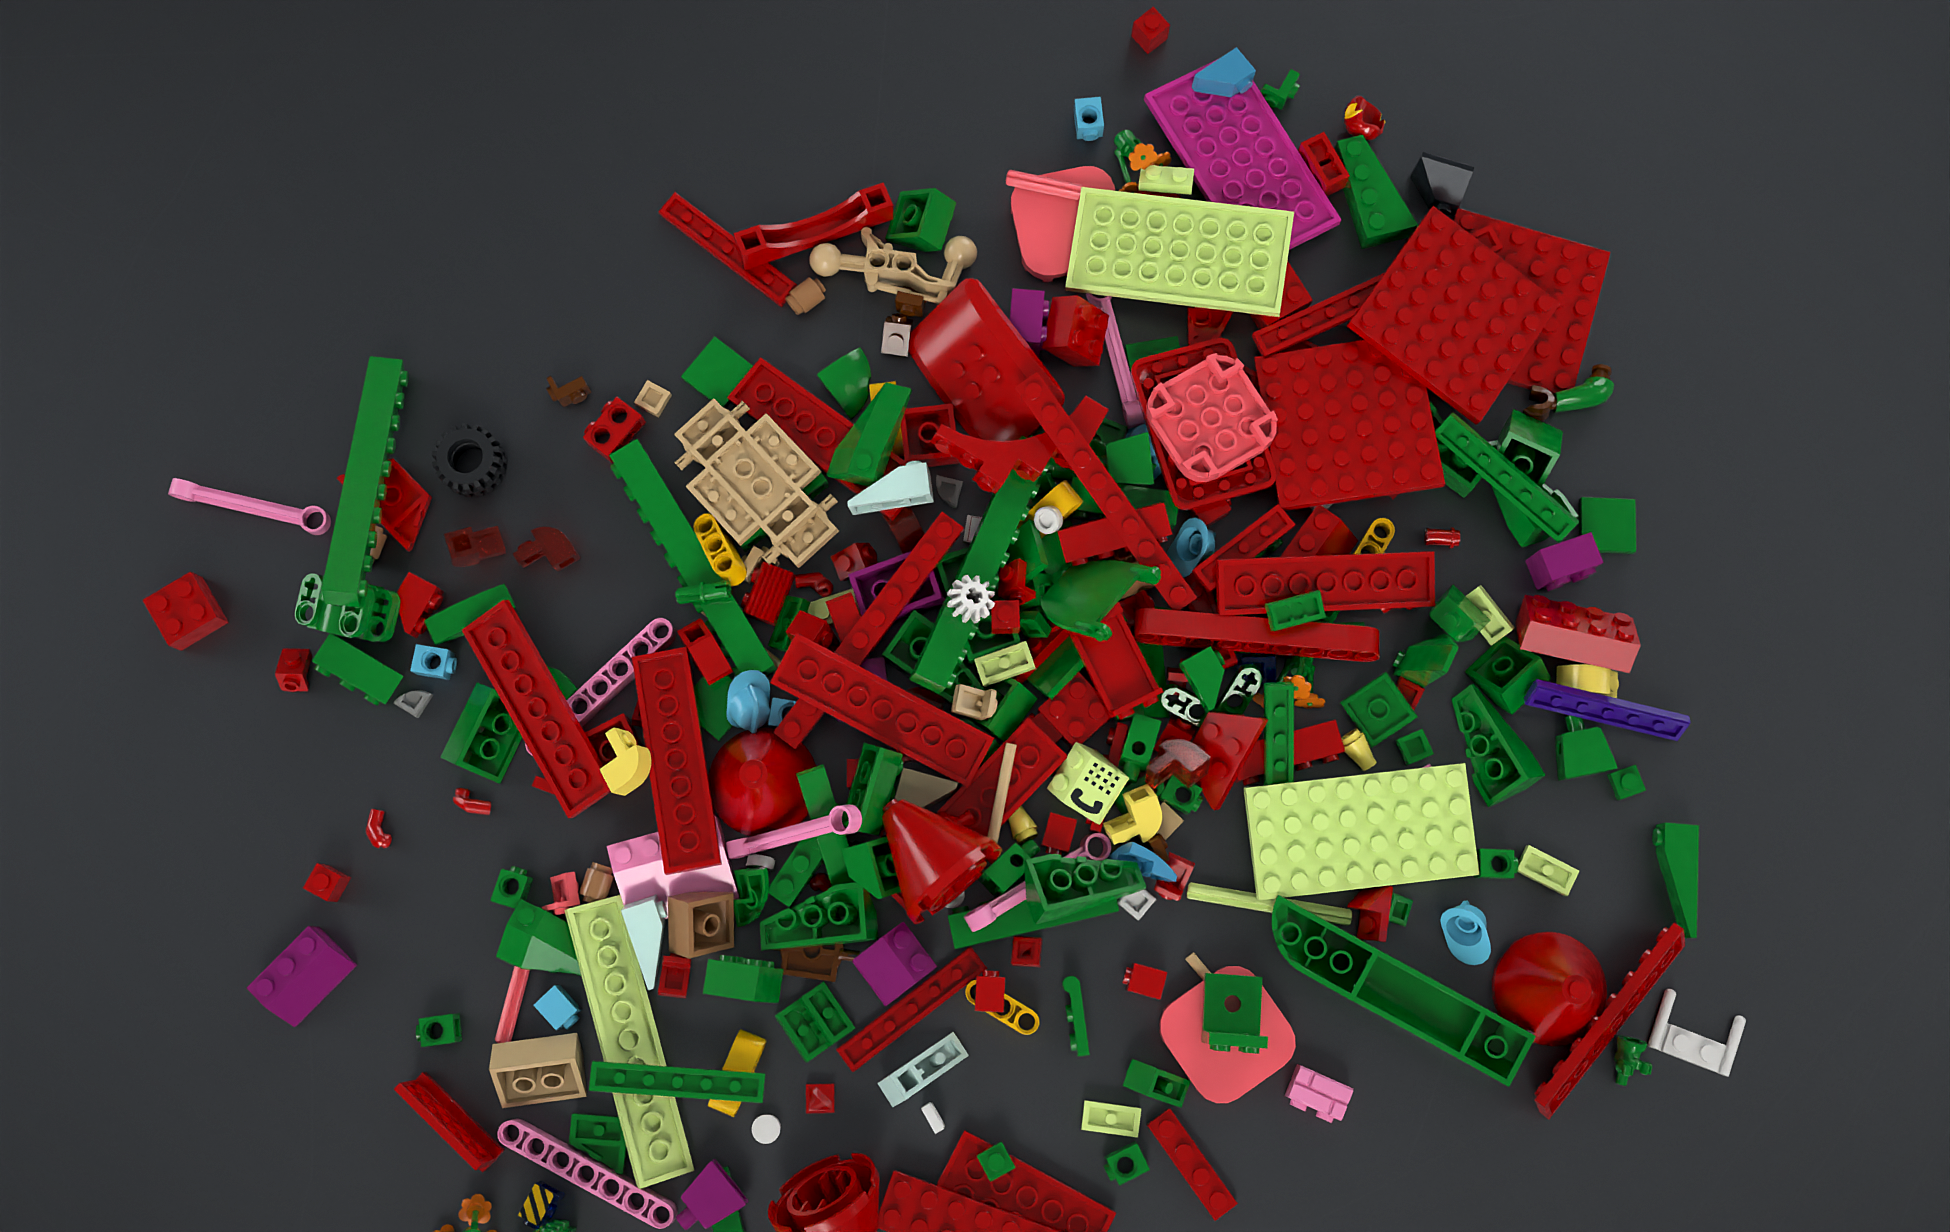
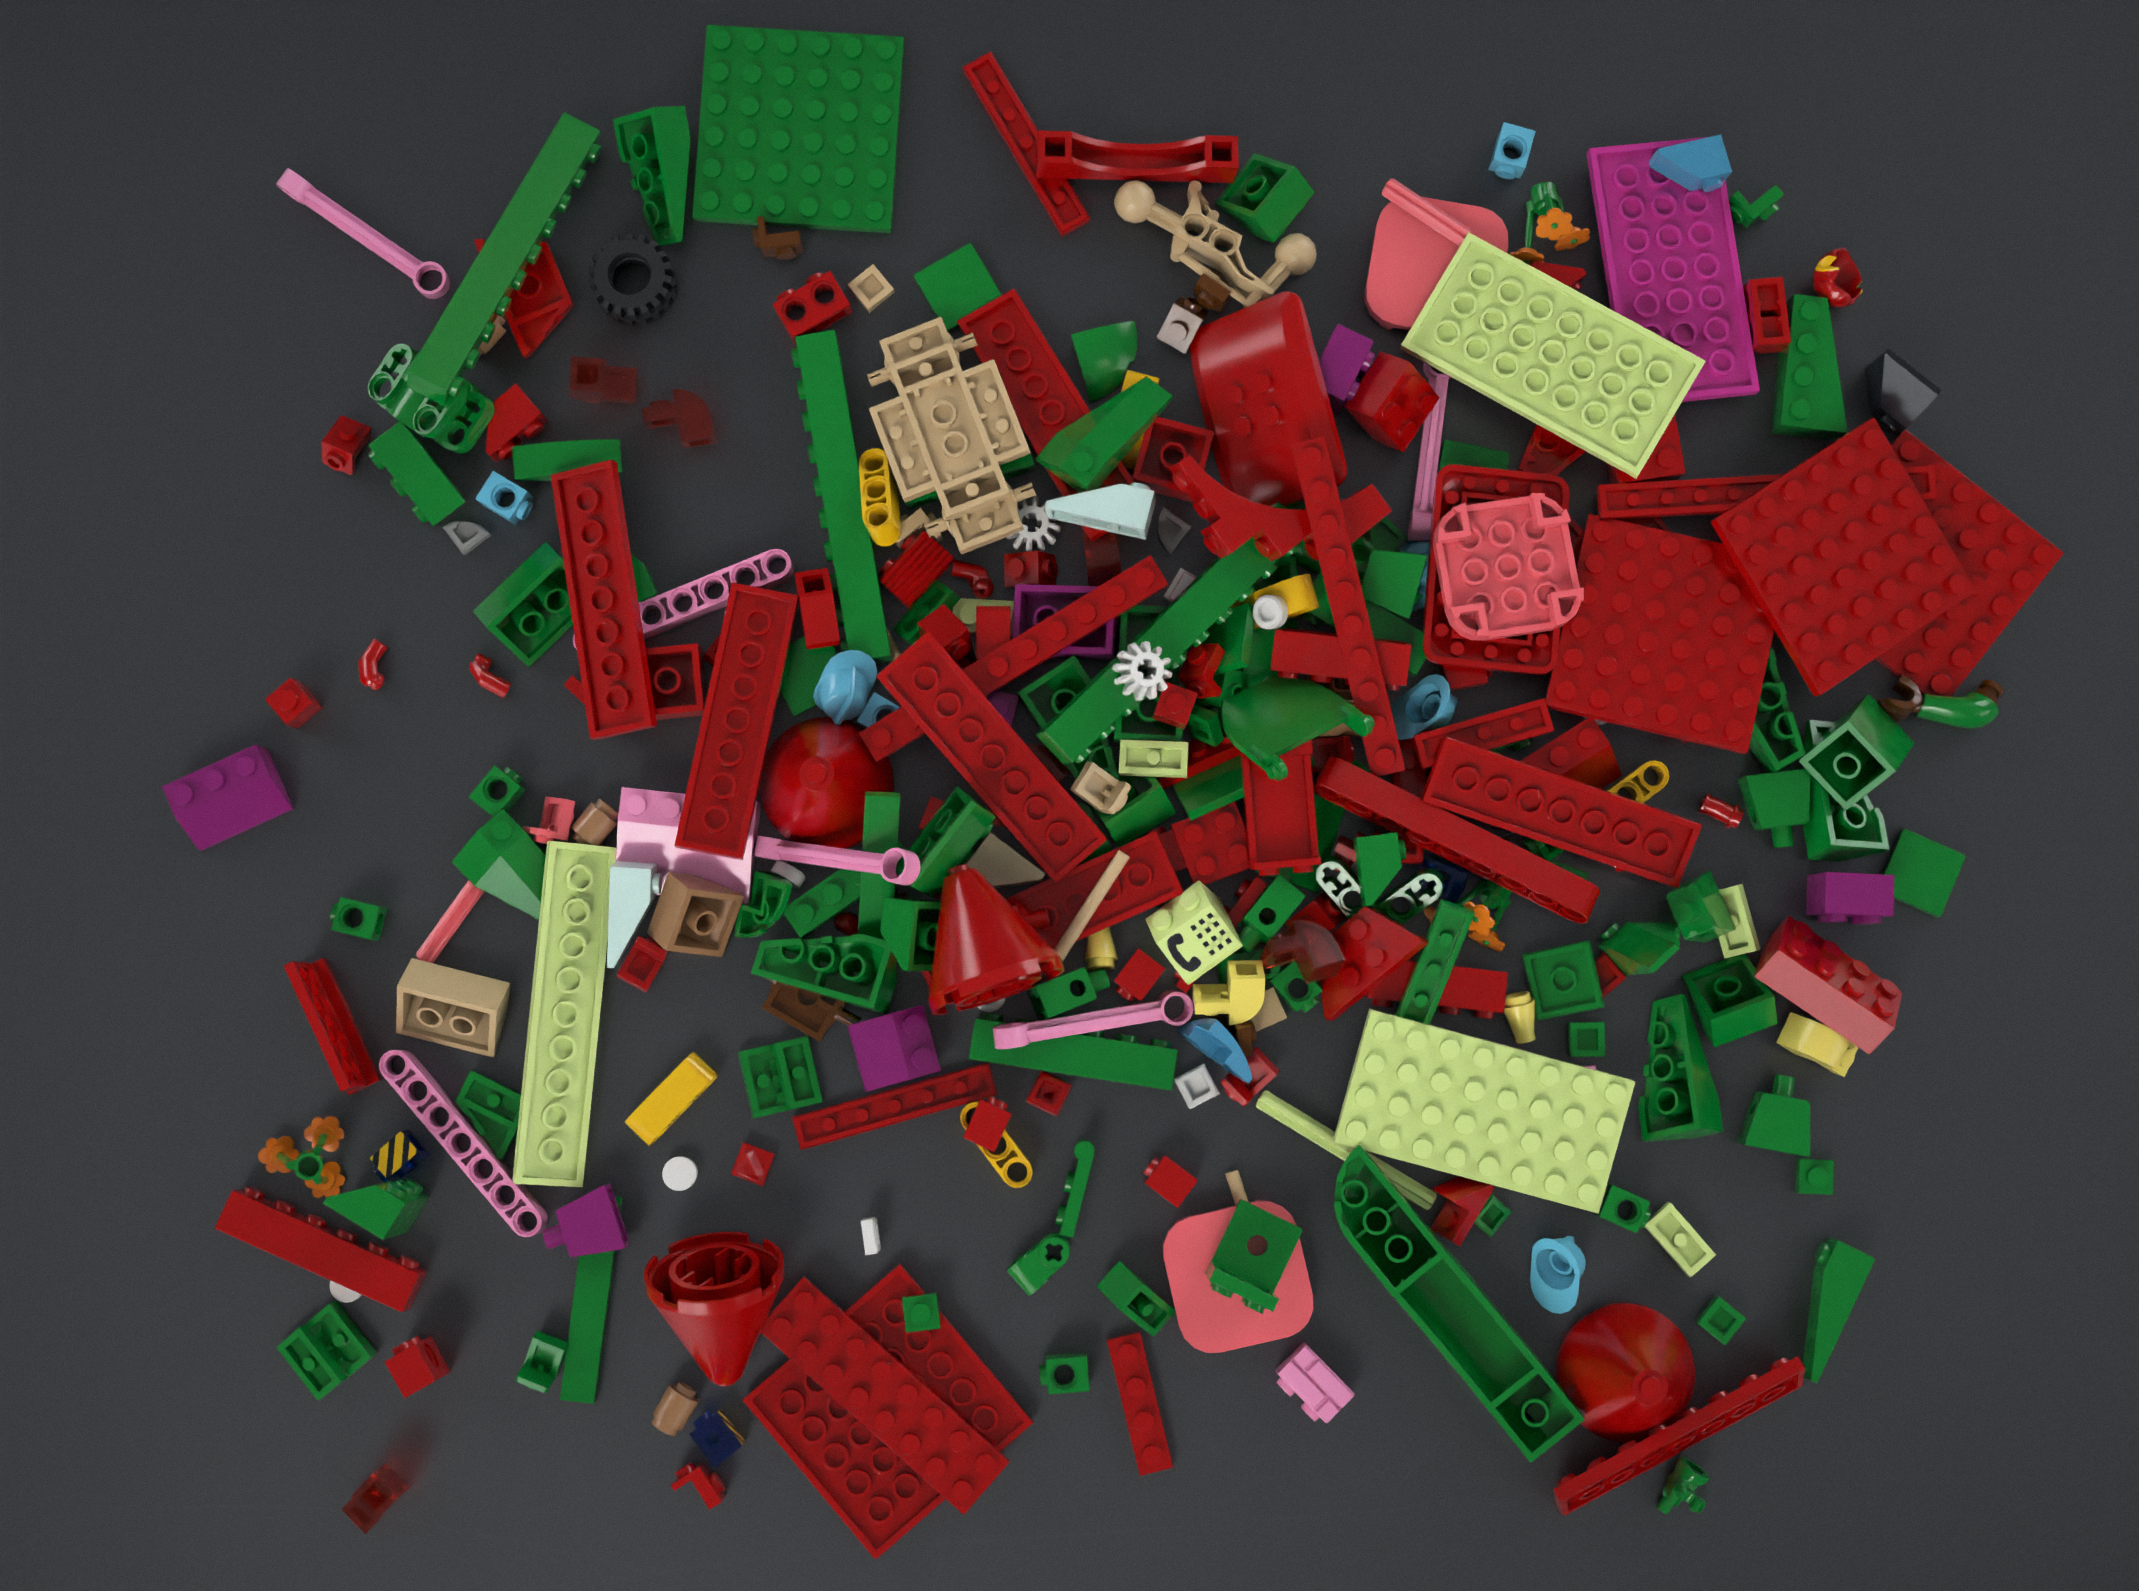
camera: 20 degrees right, 5 degrees up
red brick [143,571,229,651] -> none
medium azure brick [534,985,582,1030] -> none
green plate [589,1061,765,1103] -> none
light yellow brick [600,727,651,796] -> none
green axle [675,580,732,604] -> none
green brick [703,955,784,1003] -> none
medium nougat brick [785,277,826,315] -> none
light aqua slope [877,1032,969,1107] -> none
green wedge [1024,854,1147,924] -> none
yellowish green plate [1081,1100,1141,1138] -> none
red brick [1131,6,1170,54] -> none
yellowish green plate [1138,165,1194,195] -> none
green plate [1265,590,1326,631] -> none
green plate [1435,412,1579,543] -> none
dark purple tile [1524,679,1691,741] -> none
white plate [1647,989,1746,1077] -> none
none -> green wedge [613,106,690,247]
none -> green plate [692,25,904,233]
none -> white gear [1006,496,1061,552]
none -> green piece [1006,1233,1070,1296]
none -> green plate [1696,1295,1746,1345]
none -> green torso [1738,769,1811,848]

